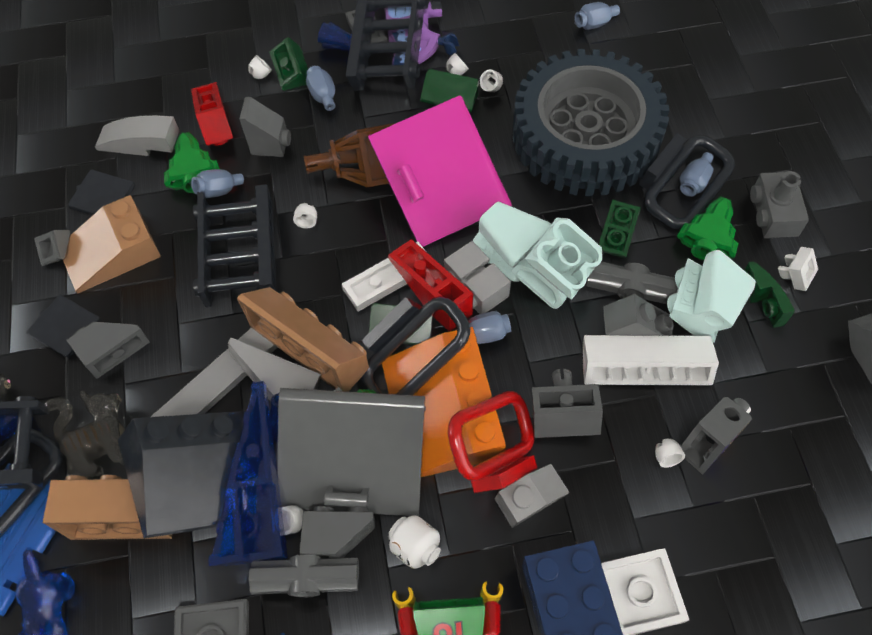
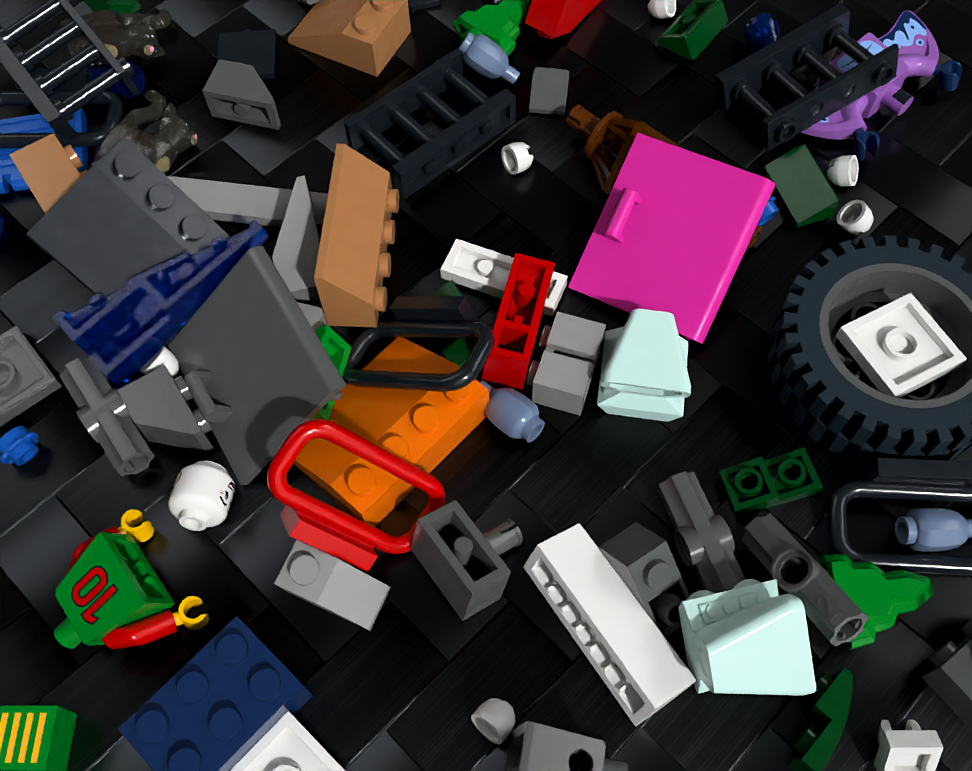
camera: 55 degrees right, 0 degrees up
dark grey slope [239,97,291,157] -> none
sand blue plant [306,66,336,111] -> none
light aqua piece [512,218,602,309] -> none
none -> dark grey slope [529,67,570,116]
none -> dark grey piece [741,513,869,646]
none -> white plate [836,293,967,398]

